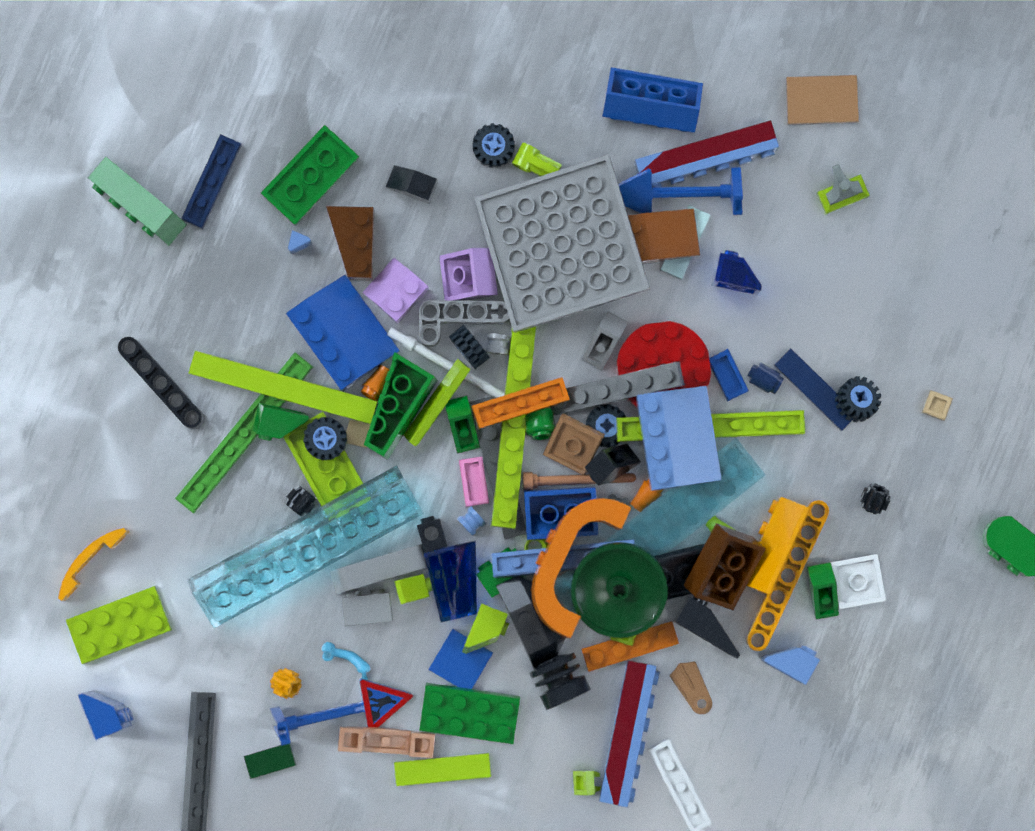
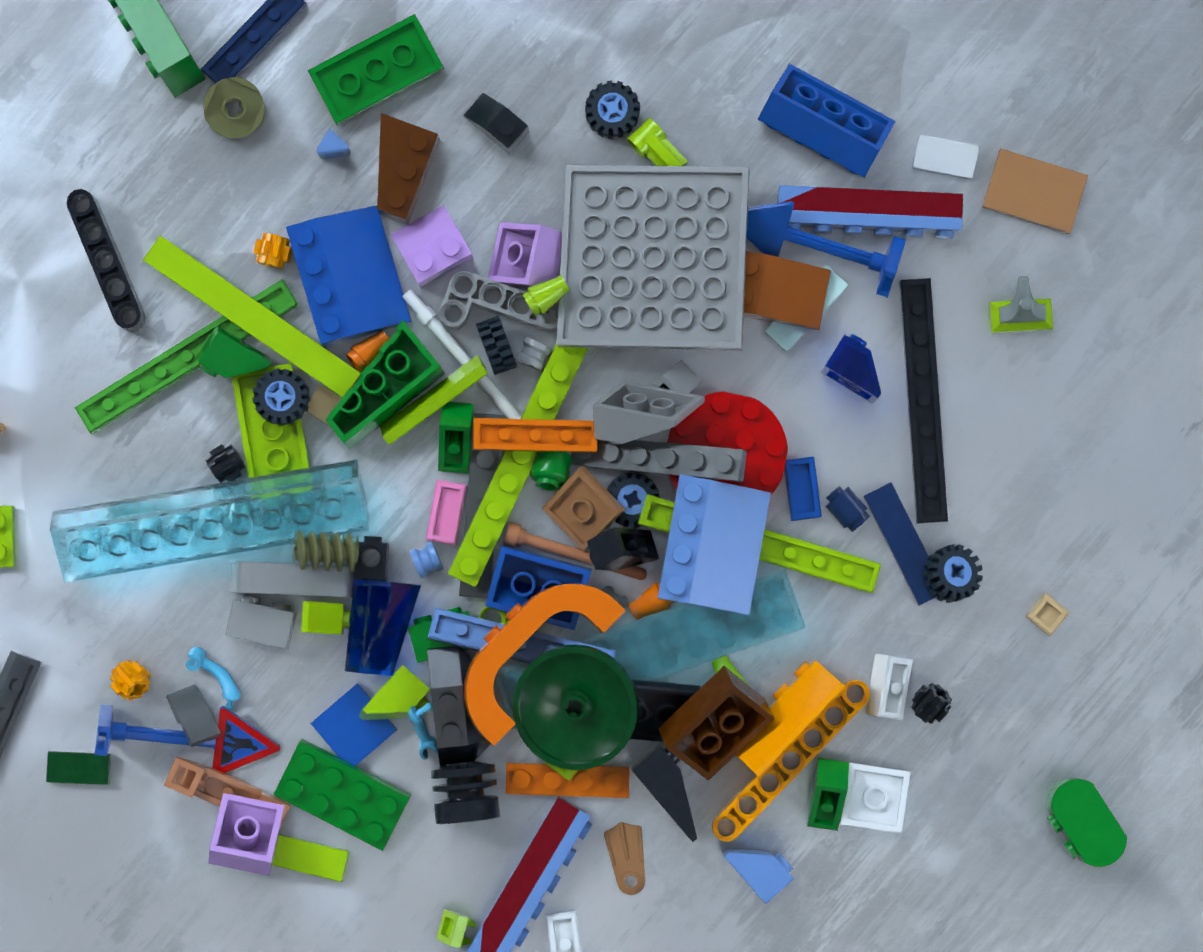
camera: 20 degrees right, 0 degrees up
none -> dark grey slope [166,684,221,747]
none -> olive plate [203,77,265,139]
none -> lavender slope [208,793,284,876]
none -> light orange gear [253,233,292,269]
none -> olive piece [292,531,359,573]
none -> medium azure piece [408,702,438,760]
none -> lime cone [523,275,571,316]
none -> light grey slope [593,381,705,445]
none -> white slope [866,654,913,721]
none -> black tile [899,278,948,524]
none -> white slope [912,135,980,179]

